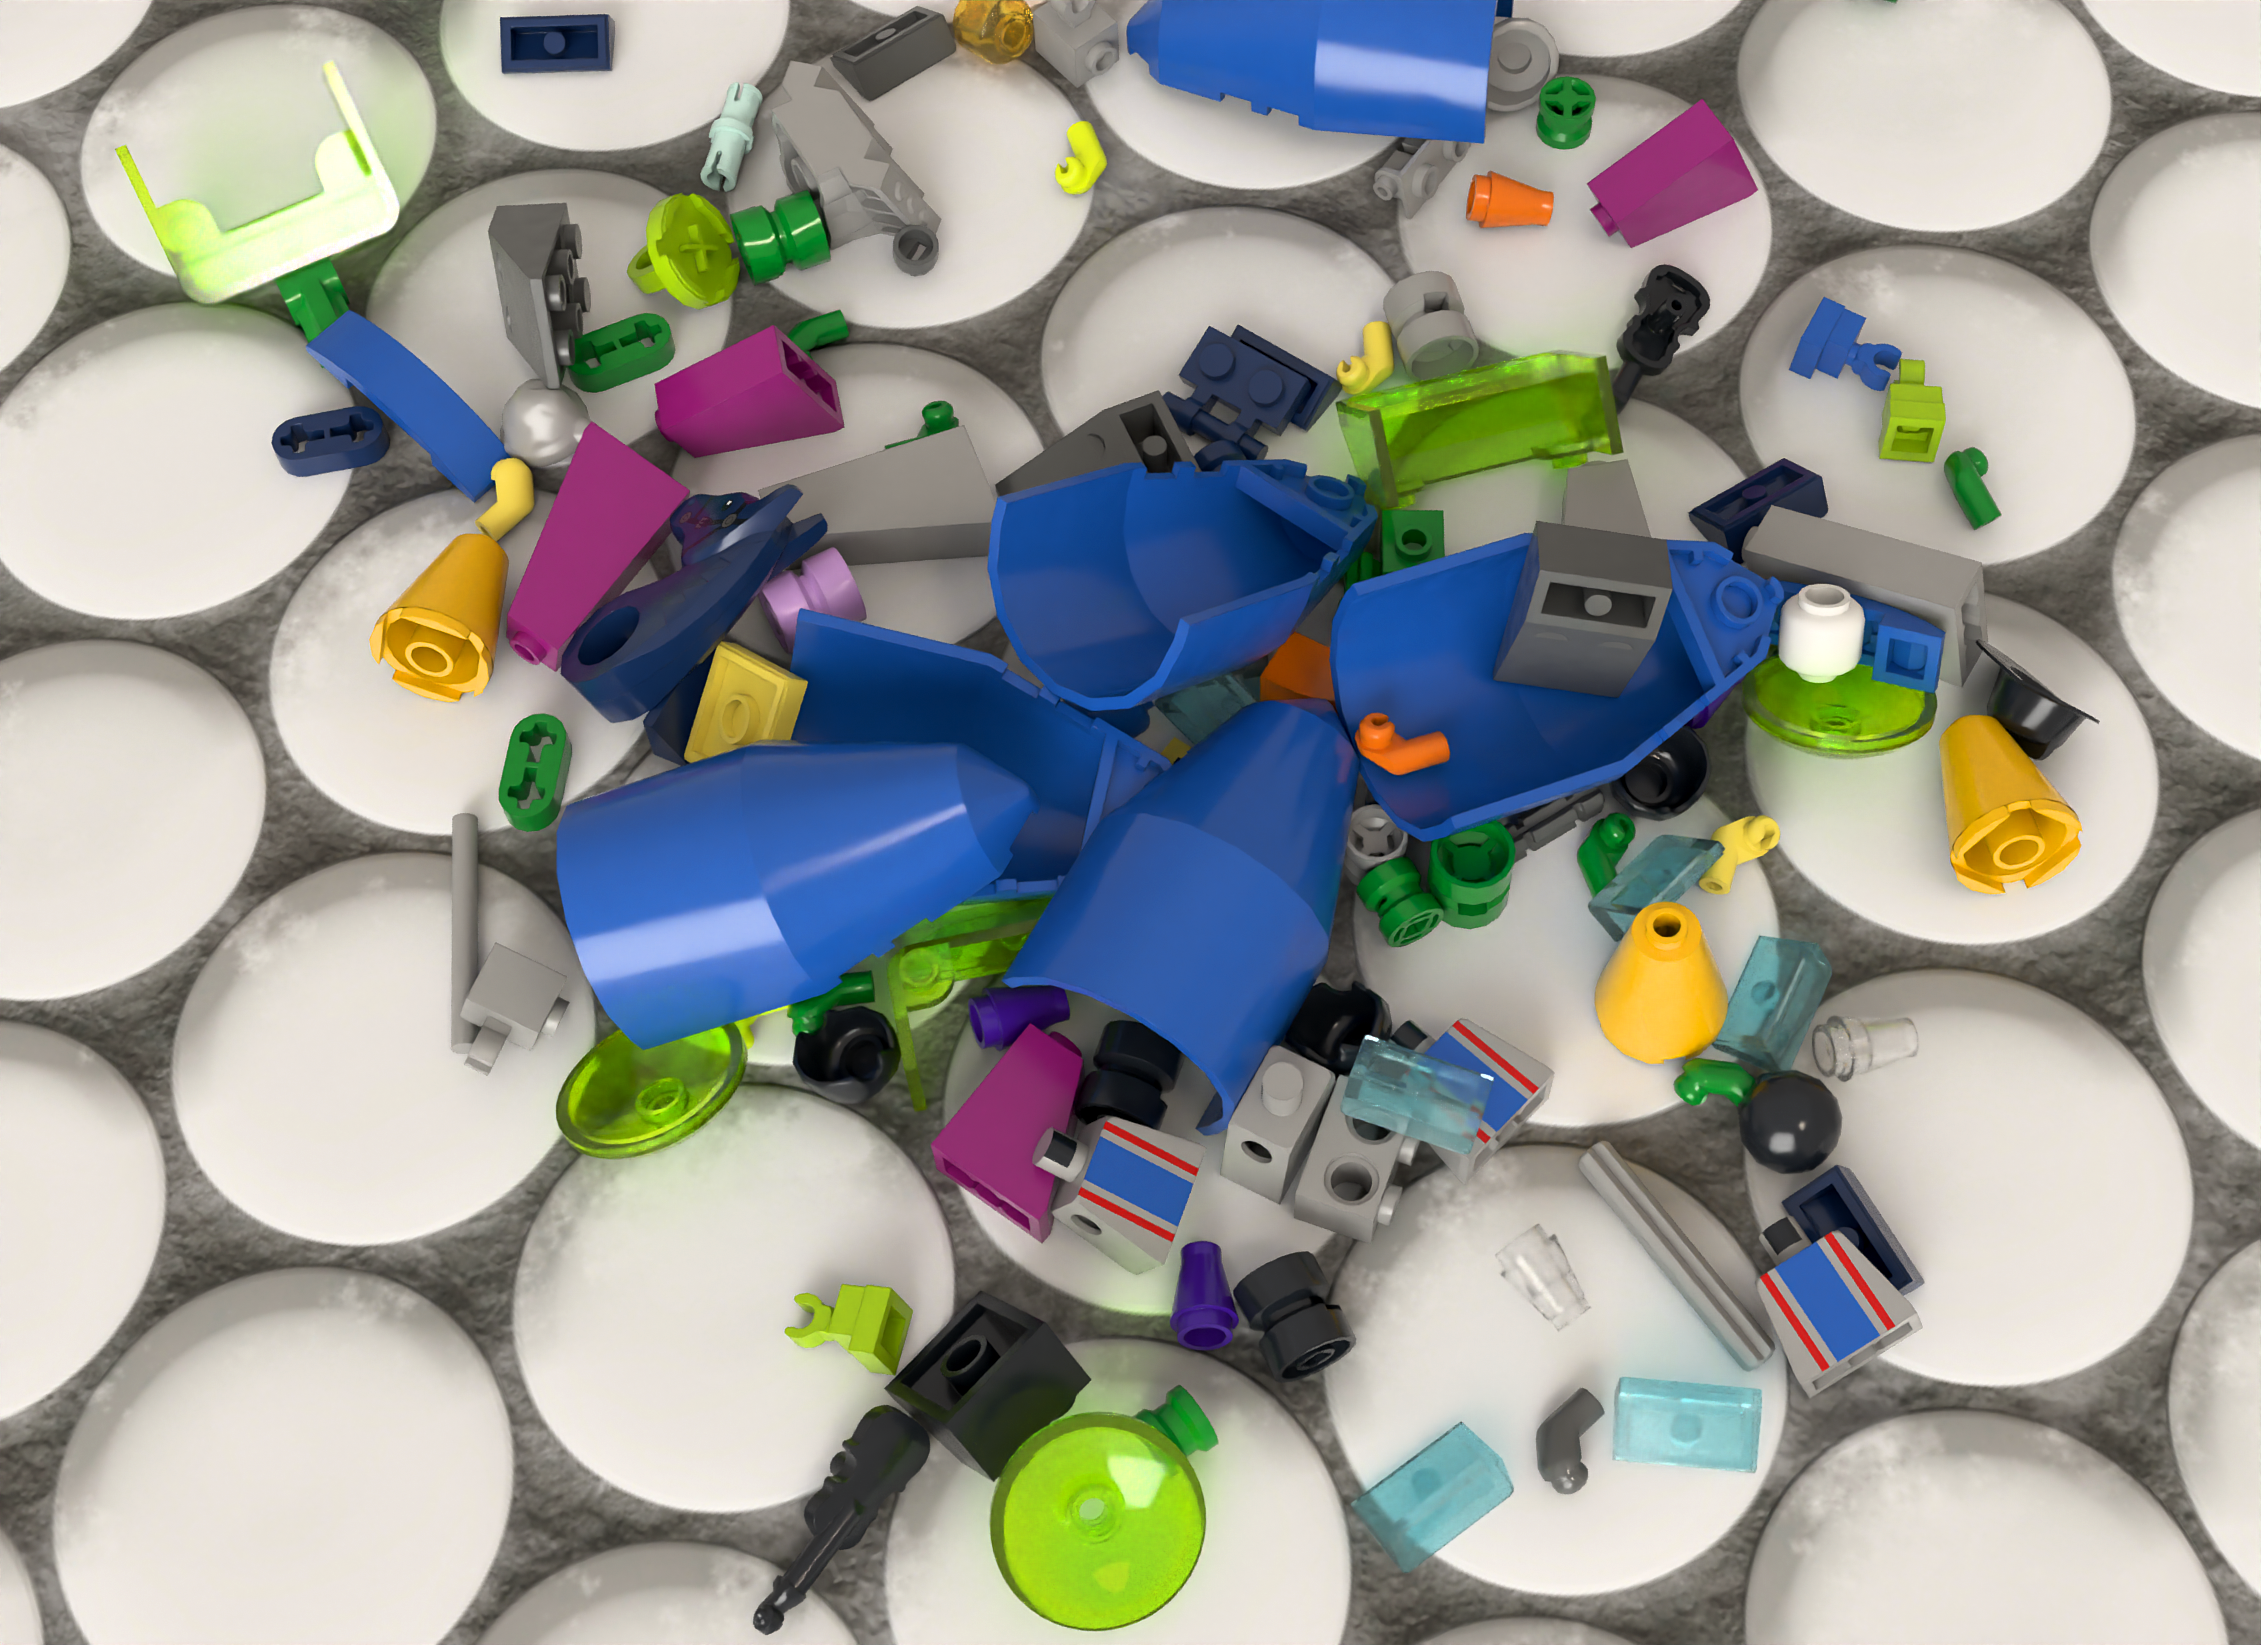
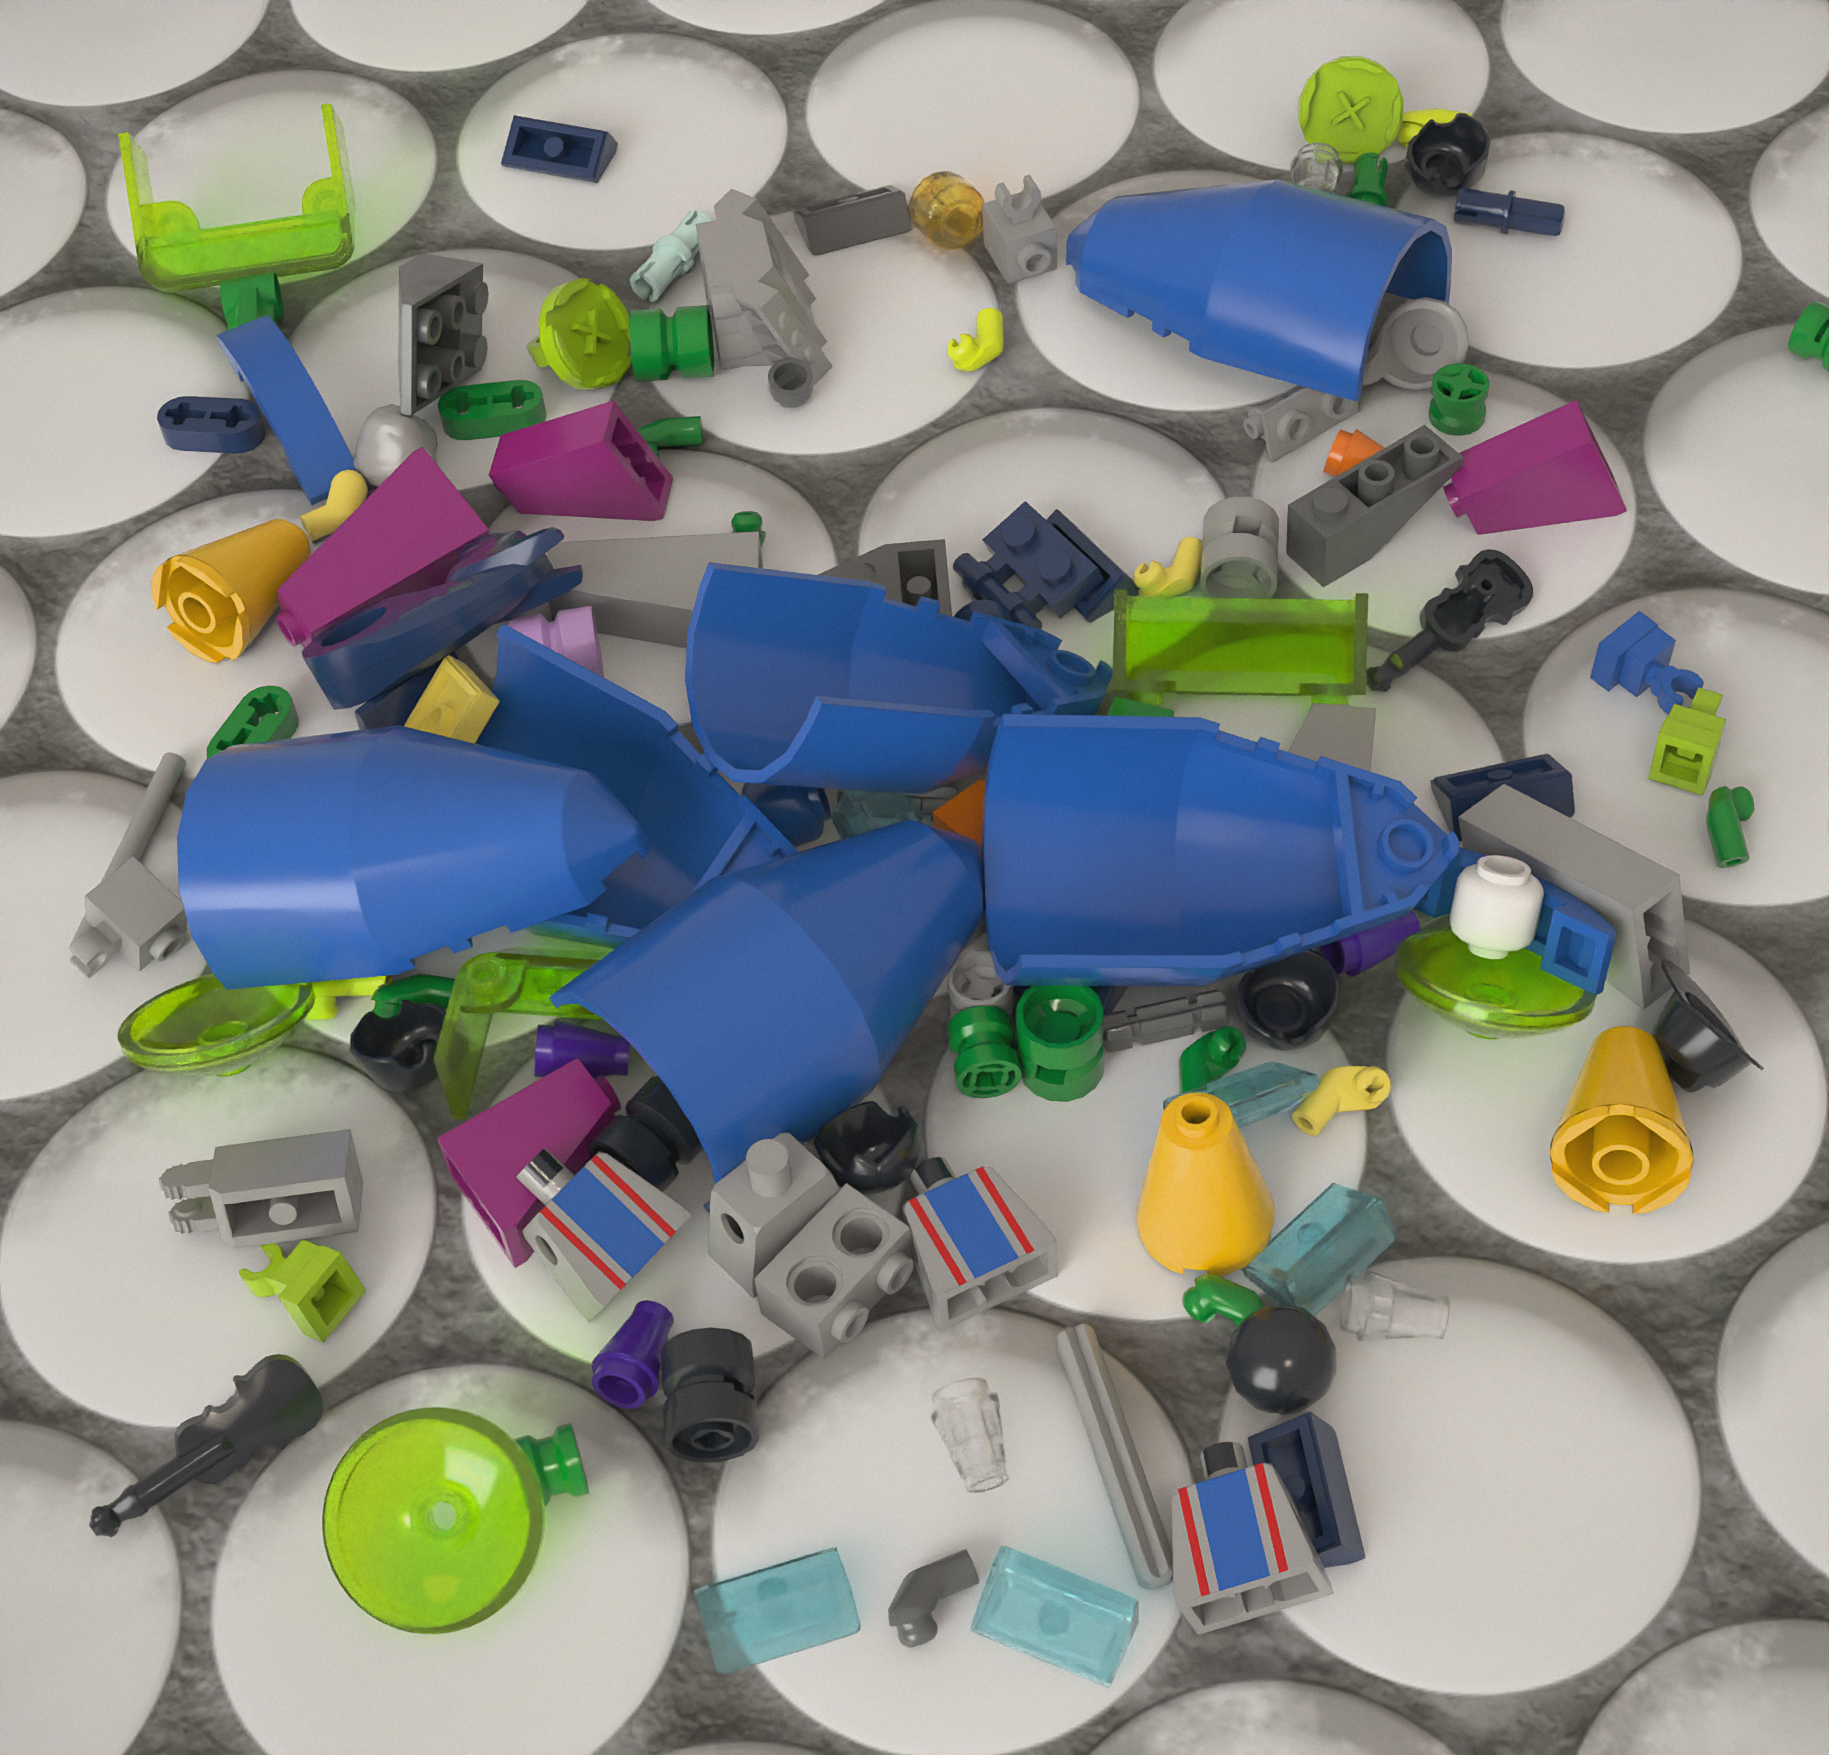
camera: 20 degrees right, 10 degrees down
black slope [884,1290,1091,1482] -> none
clear light blue slope [1340,1035,1495,1155] -> none
orange arm [1355,713,1450,775] -> none
dark grey slope [1493,521,1673,698] -> none
none -> light grey hinge [158,1129,363,1248]
none -> dark grey slope [1286,425,1464,587]

